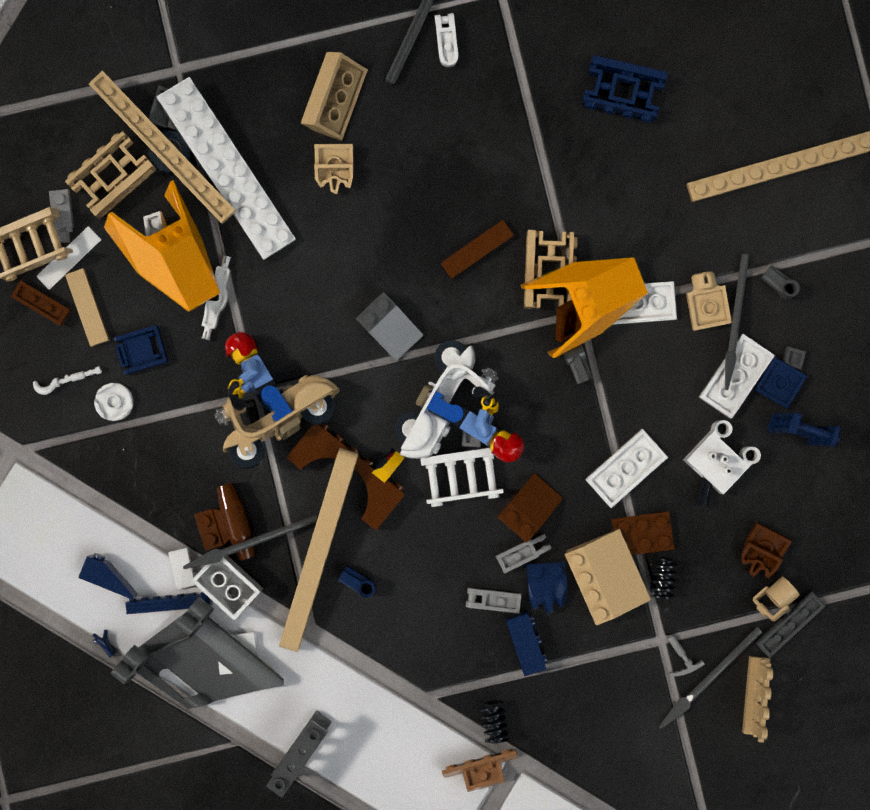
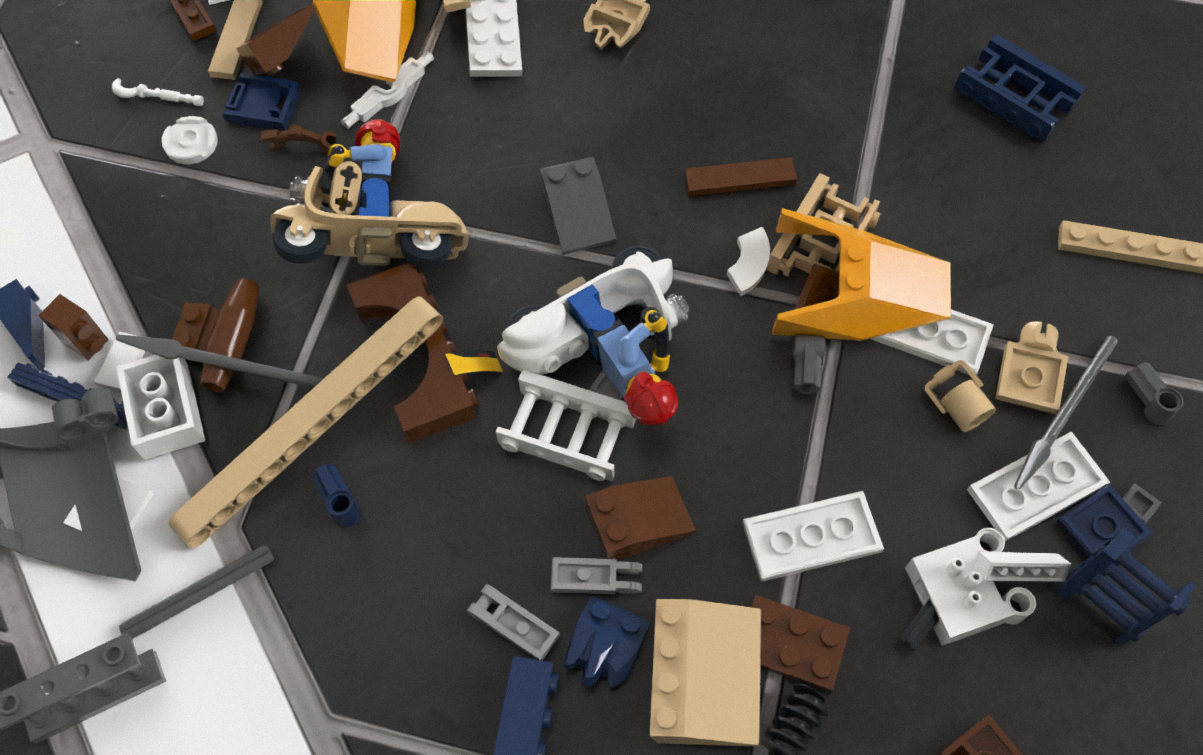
camera: 30 degrees right, 25 degrees down
none -> reddish brown brick [38,294,109,361]
none -> dark grey axle [119,545,274,639]
none -> reddish brown slope [236,3,316,77]
none -> reddish brown piece [259,125,337,154]
none -> tan beam [328,161,362,215]
none -> white tile [727,227,770,296]
none -> tan piece [925,360,996,432]
none -> white piece [972,552,1071,582]

